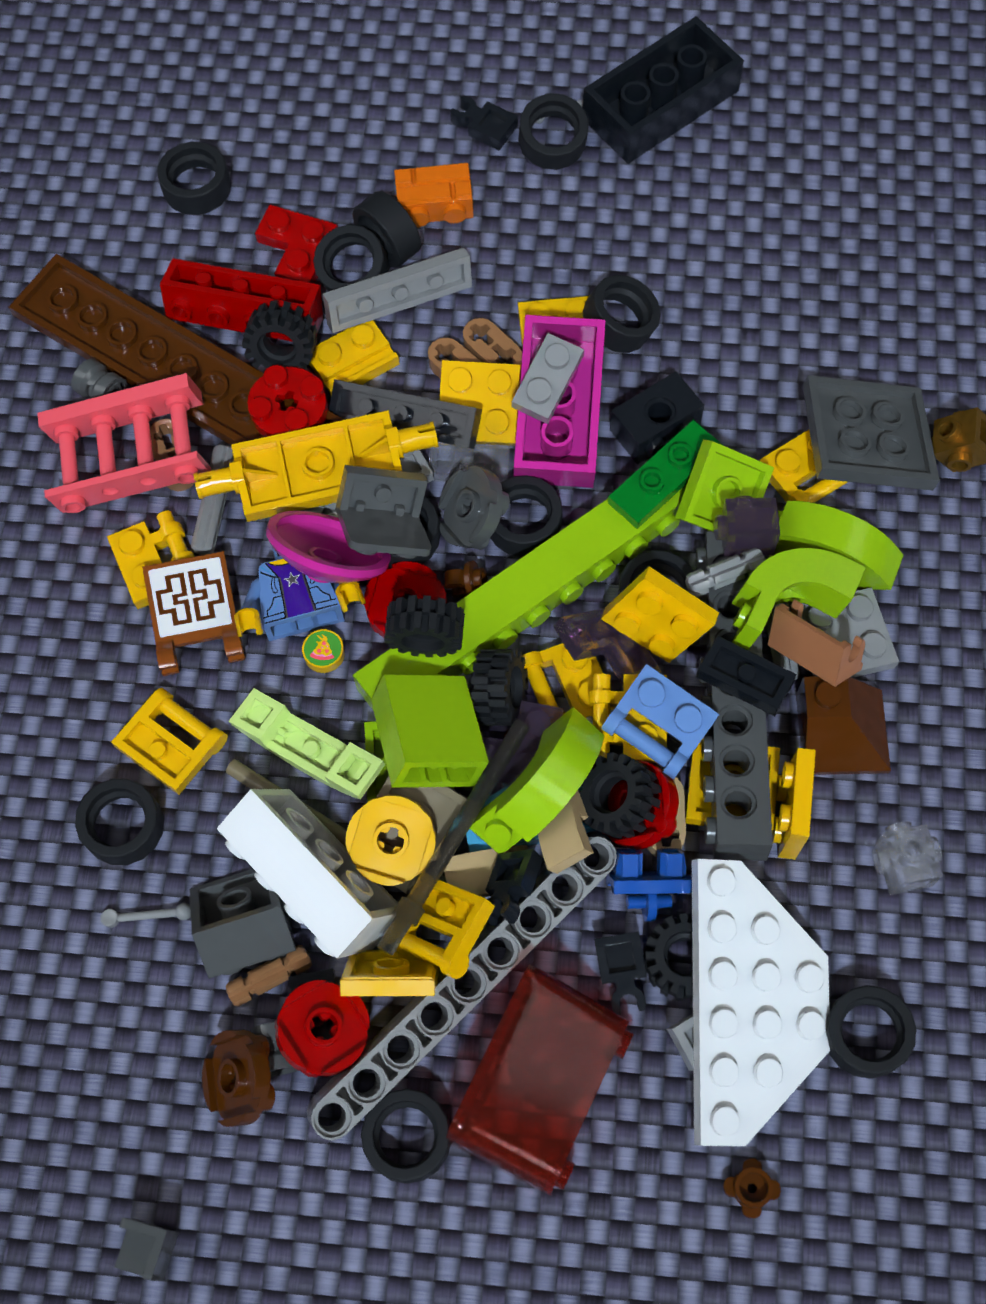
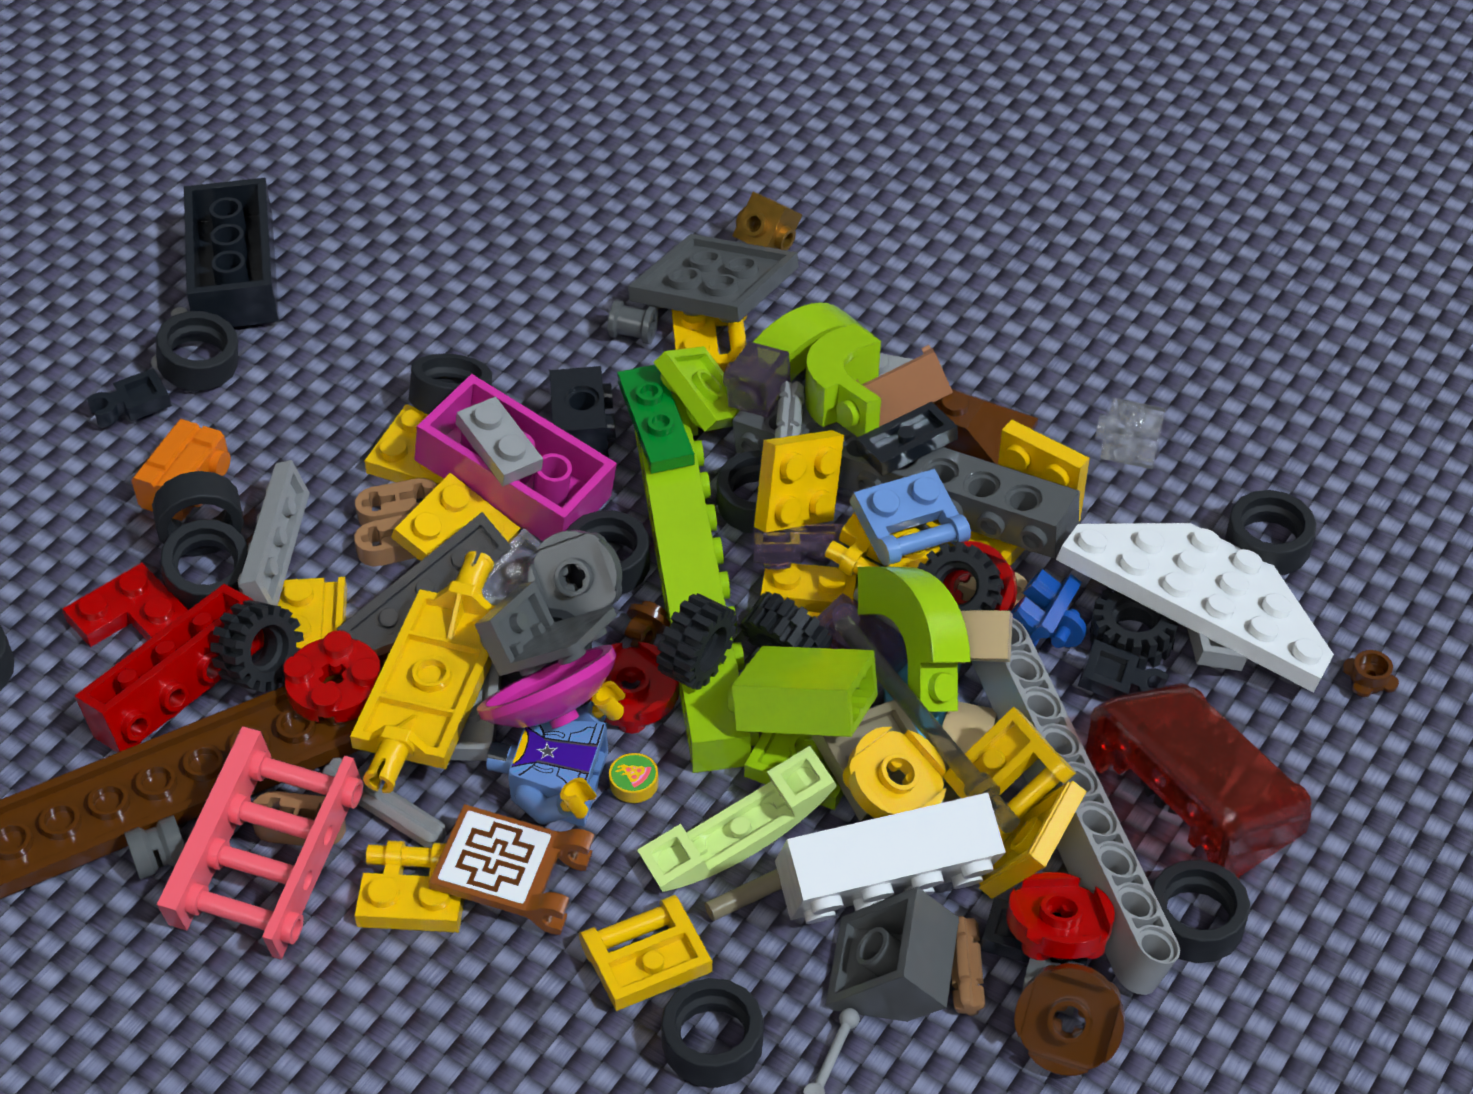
camera: 65 degrees left, 20 degrees down
black plate [485,849,543,926] -> none
none -> dark grey bush [607,300,658,344]

